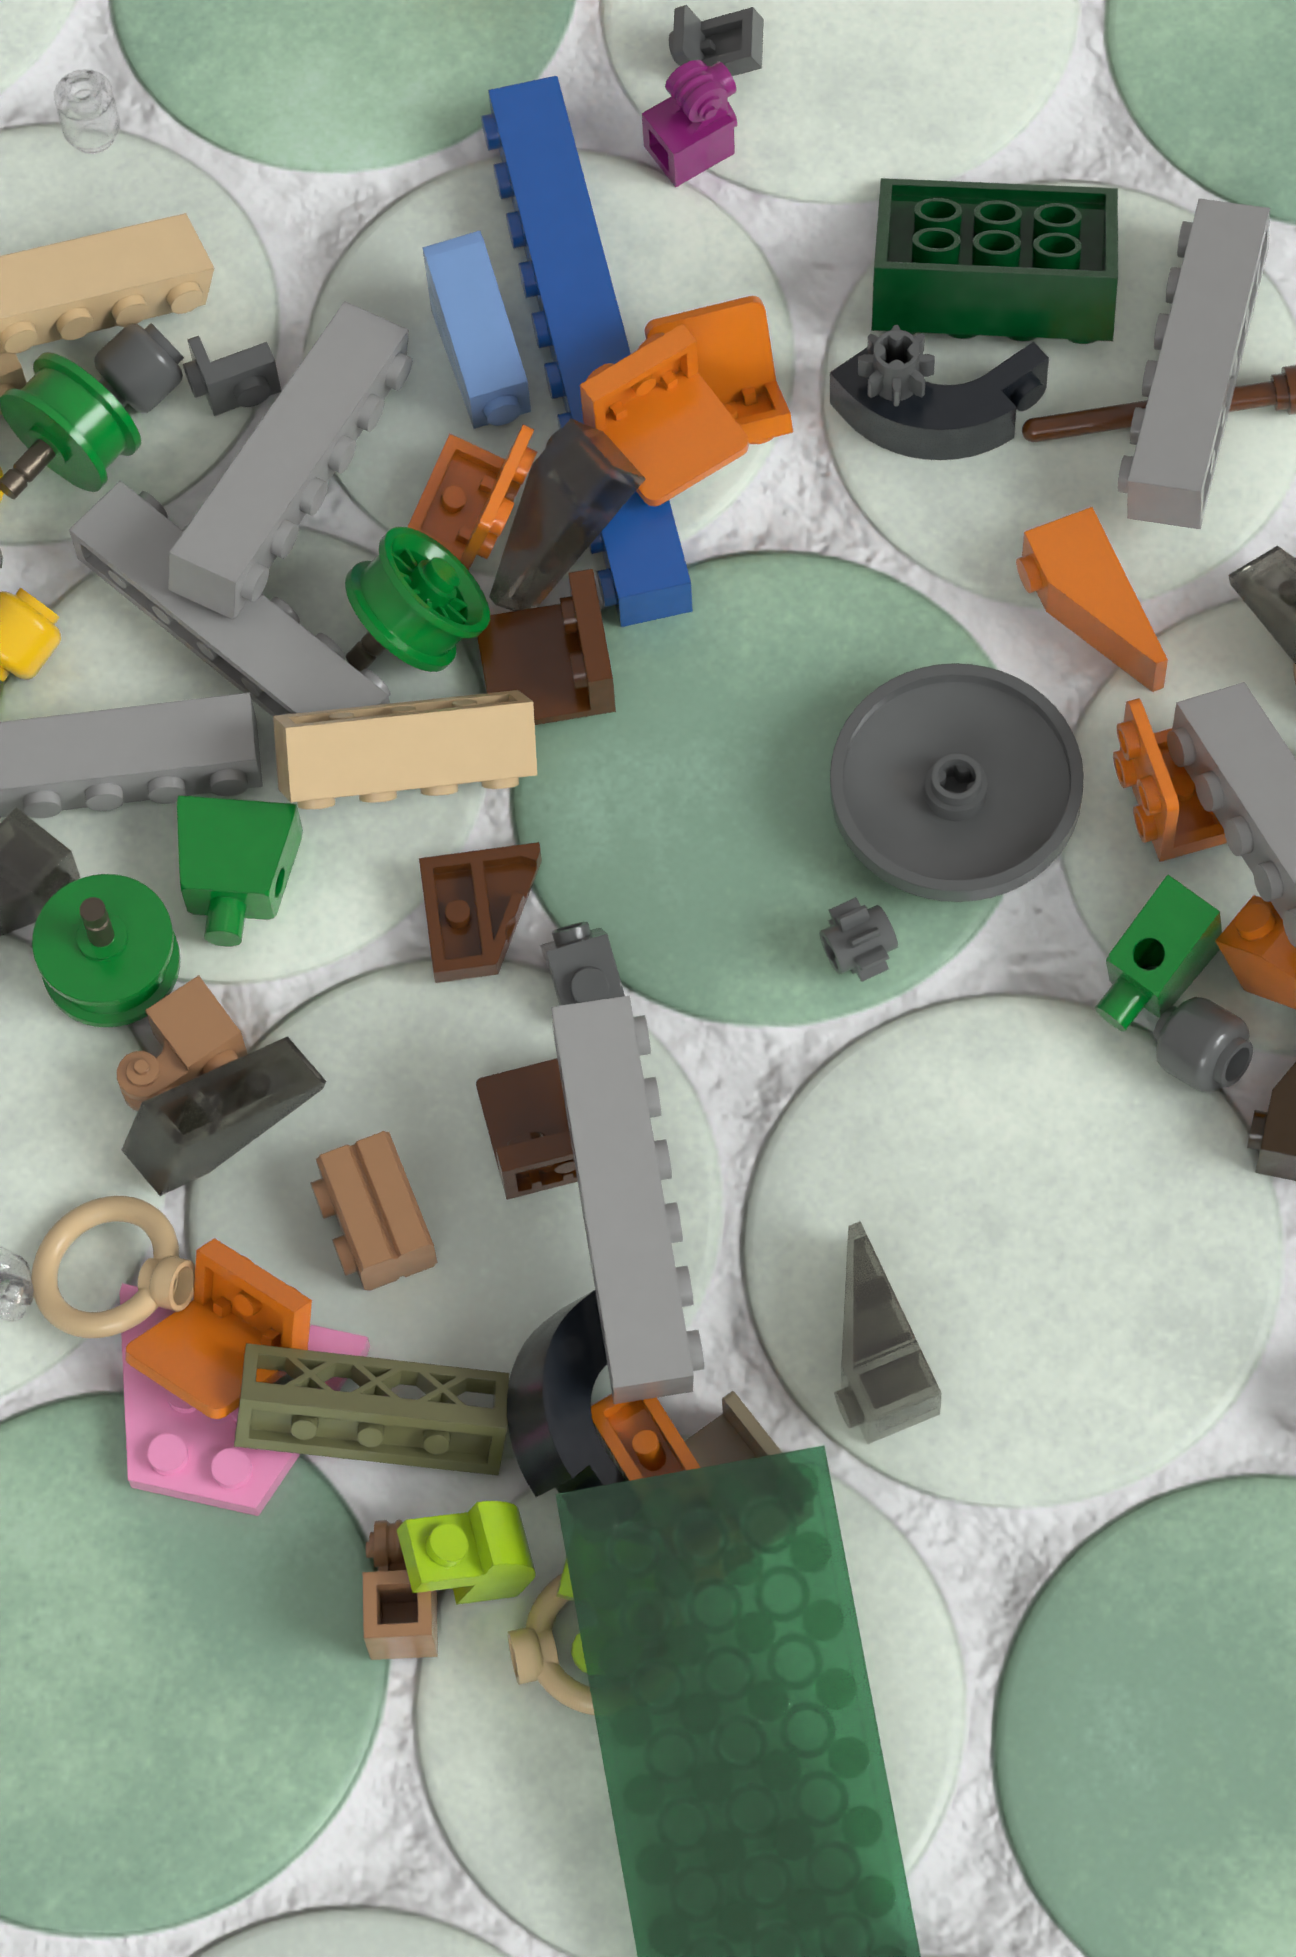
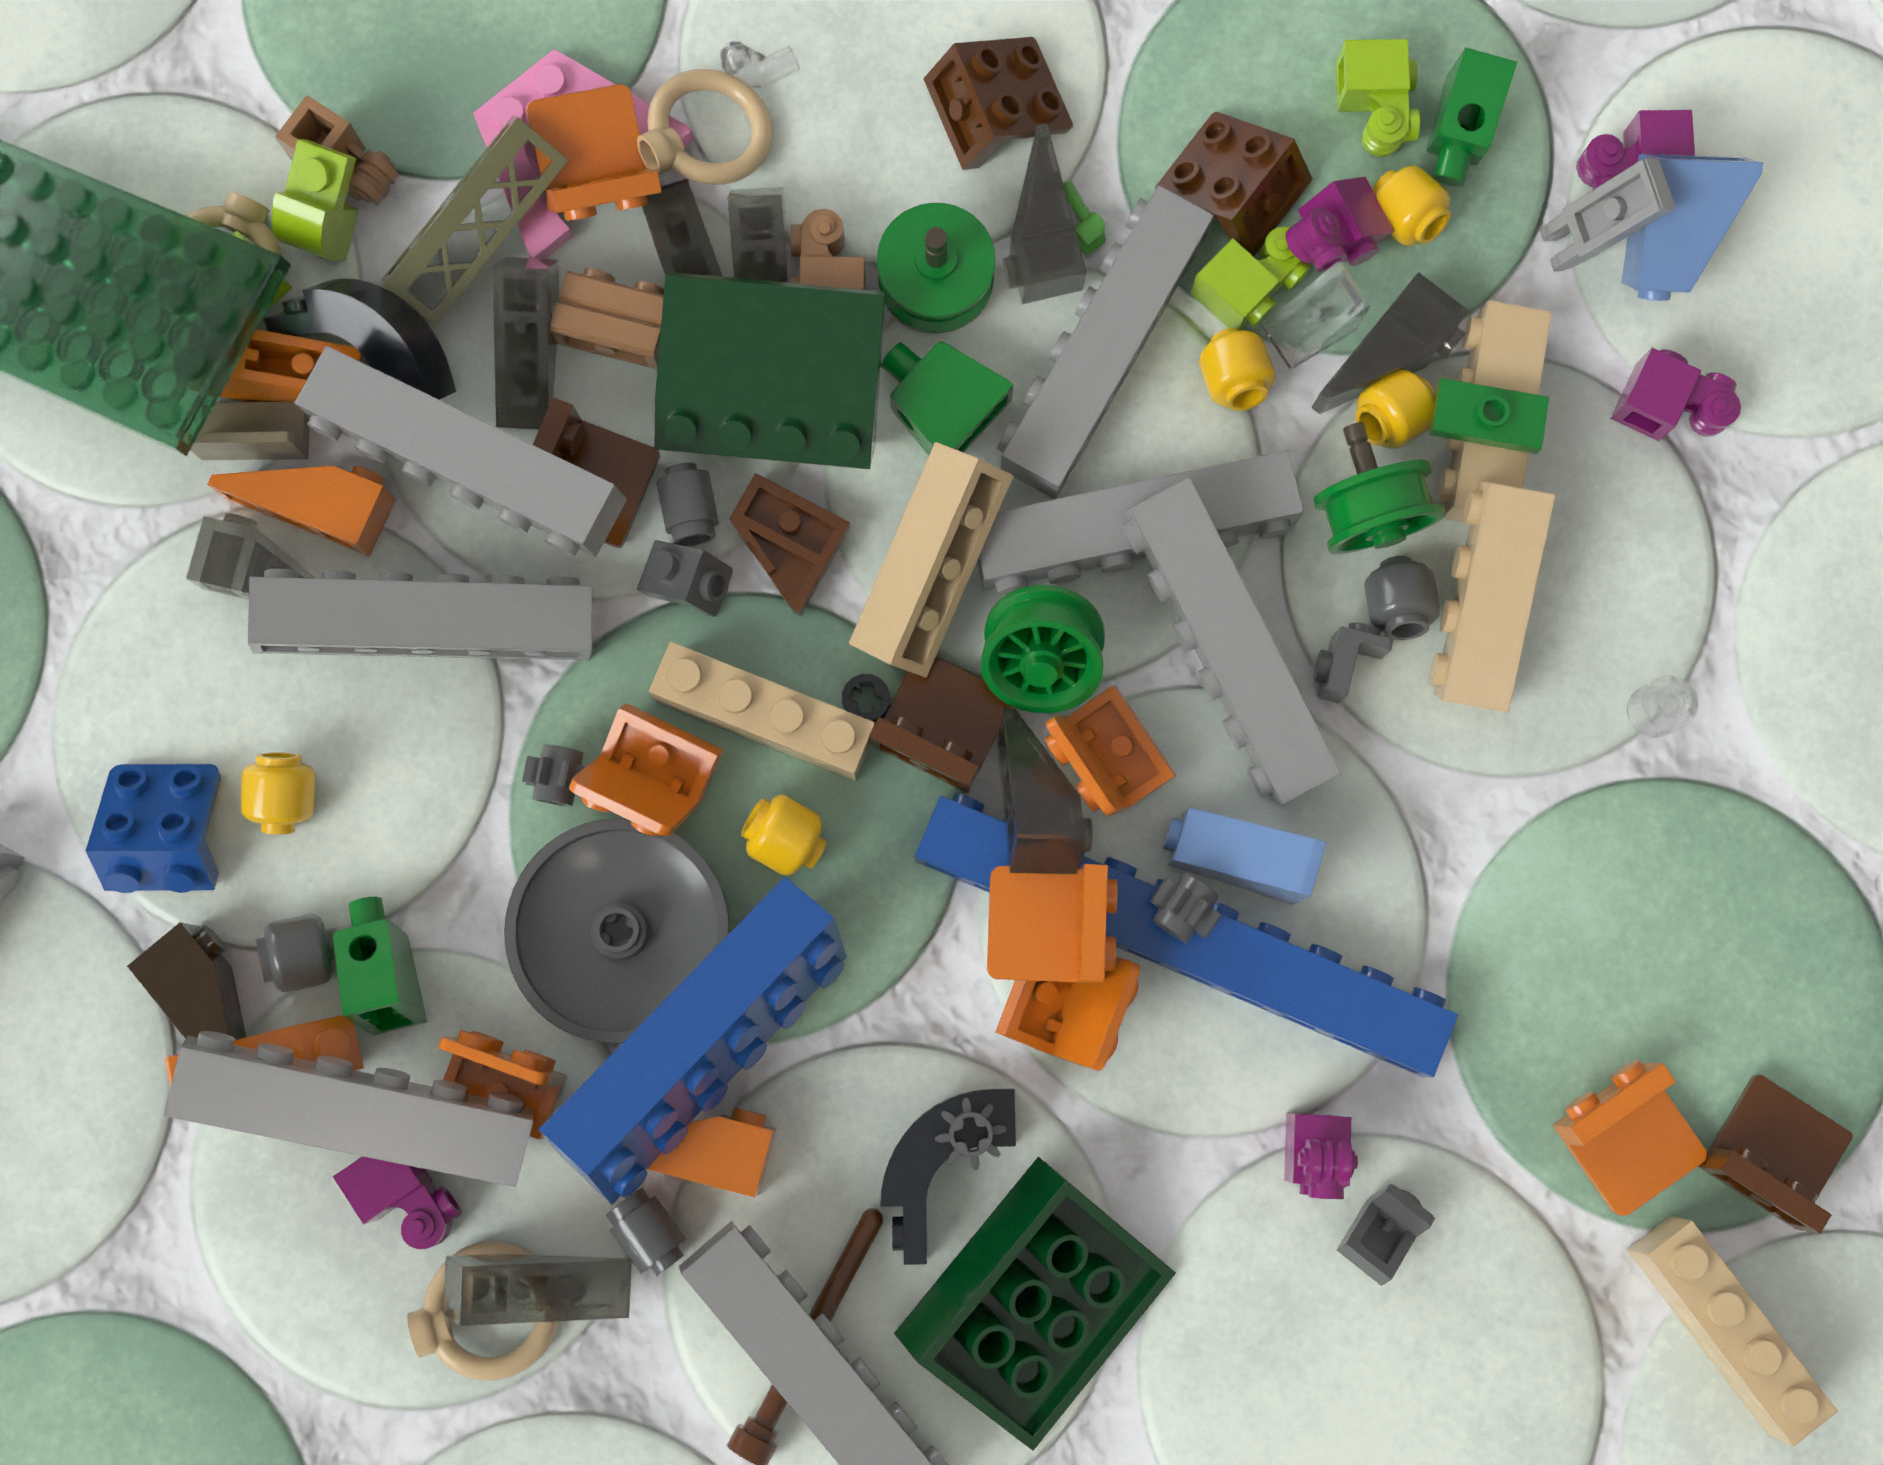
camera: 120 degrees right, 15 degrees up
none -> blue bracket [85,764,221,893]
none -> orange slope [207,466,396,557]
none -> yellow head [241,752,316,834]
none -> light grey brick [248,569,592,660]
none -> clear smoke slope [493,257,559,430]
none -> blue brick [539,877,847,1205]
none -> orange bracket [569,703,723,836]
none -> dark grey brick [606,1188,687,1276]
none -> clear smoke slope [642,178,723,277]
none -> tan brick [649,641,875,782]
none -> dark green slope [654,272,885,469]
none -> dark grey brick [656,462,719,546]
none -> yellow head [741,794,827,876]
none -> black bush [842,674,891,723]
none -> dark grey gear [1149,873,1222,944]

